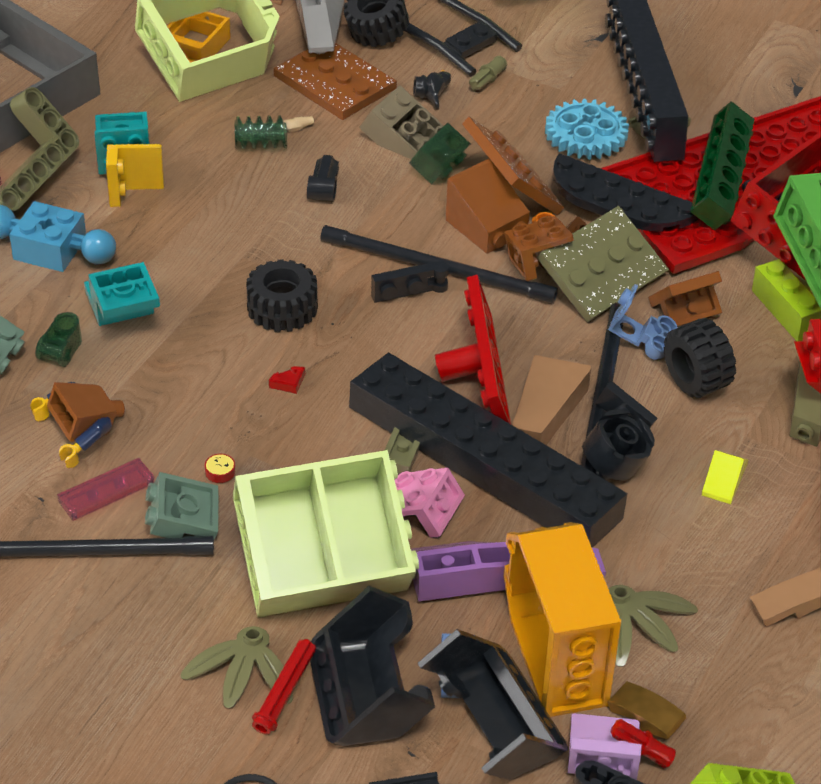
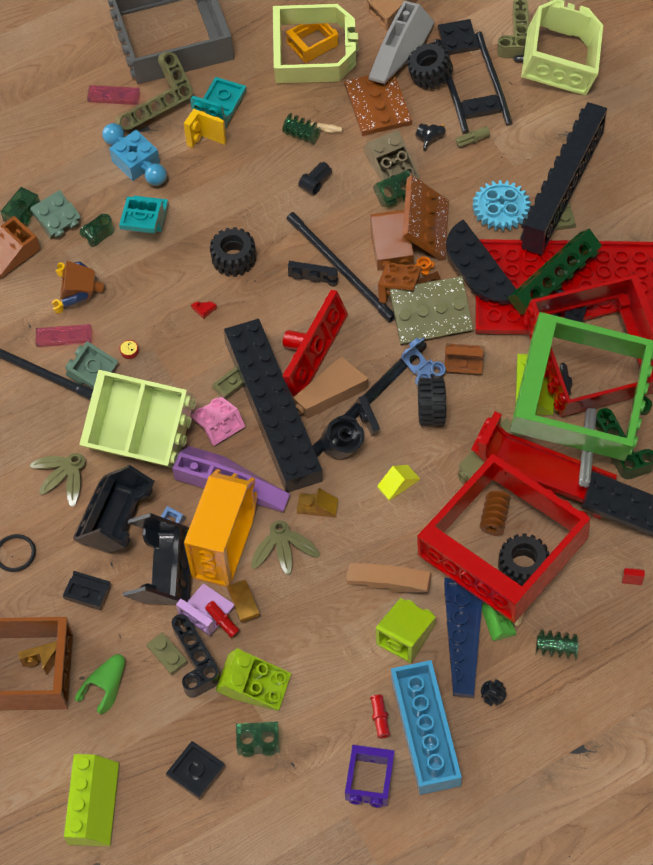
camera: 35 degrees right, 15 degrees up
red axle [252,639,316,734] -> none
none -> pearl gold slope [297,488,338,518]

